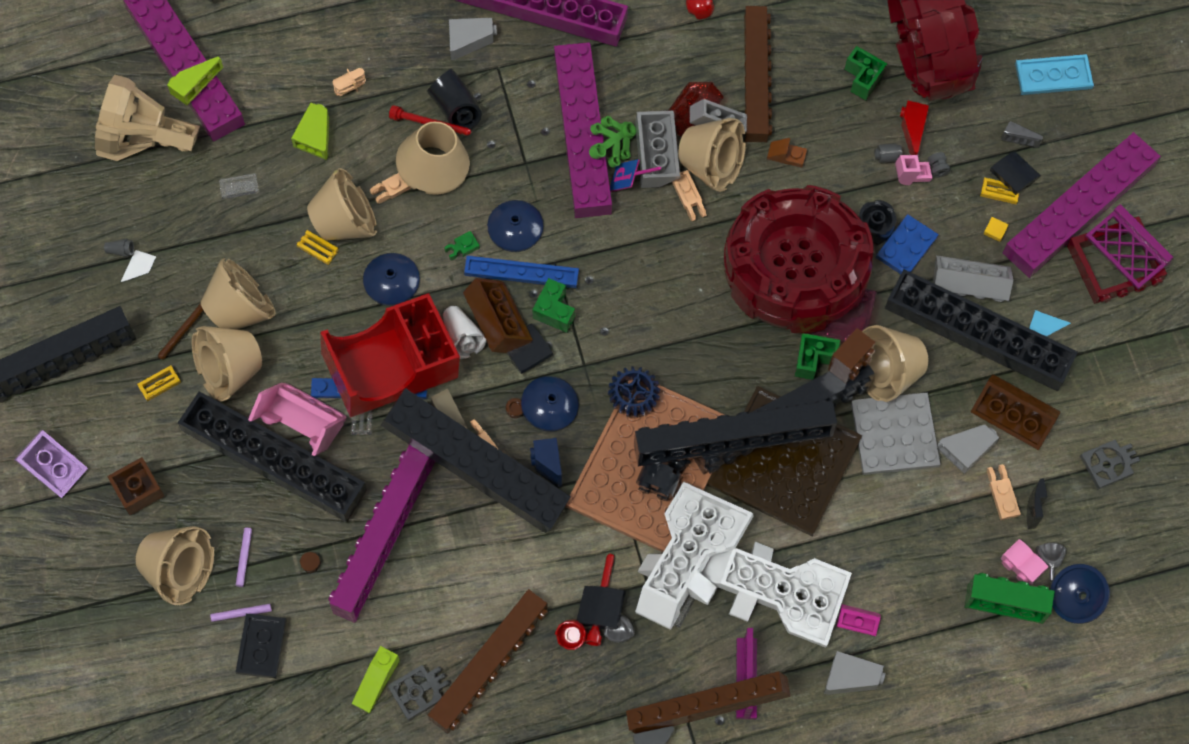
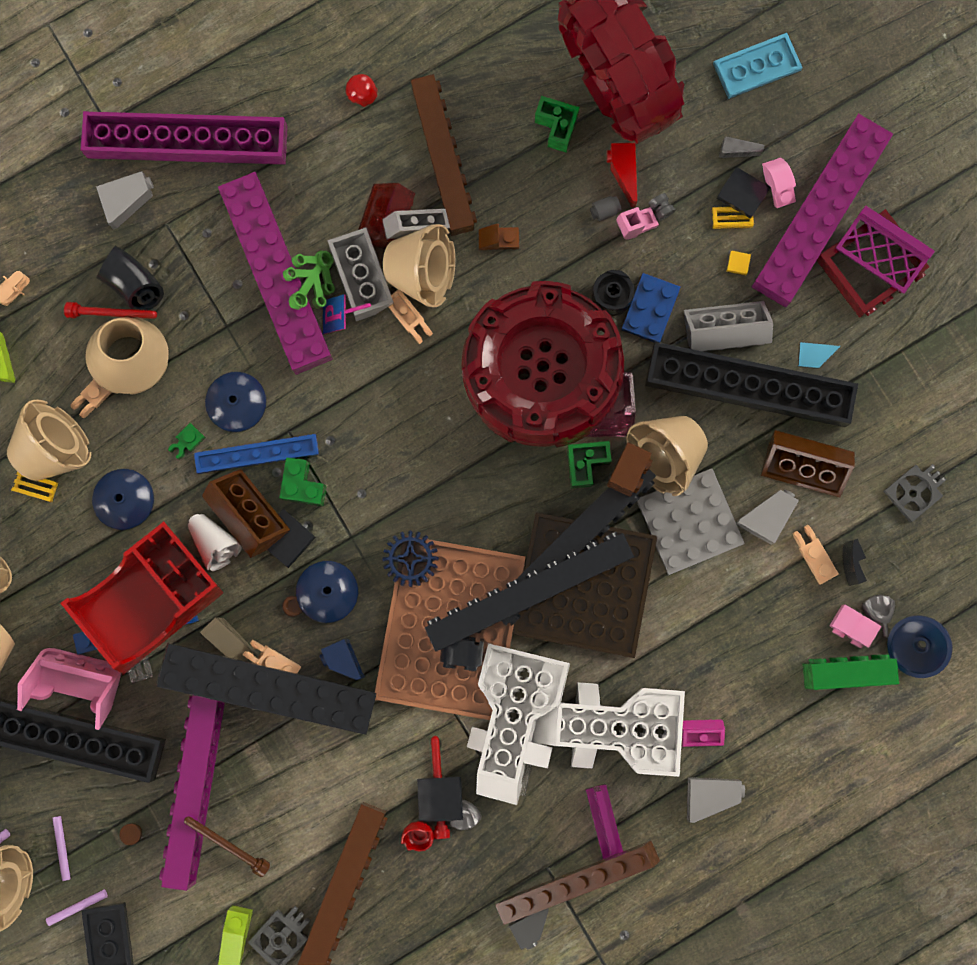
camera: 10 degrees left, 15 degrees up
none -> reddish brown piece [184,816,270,877]
none -> bright pink brick [762,158,796,208]

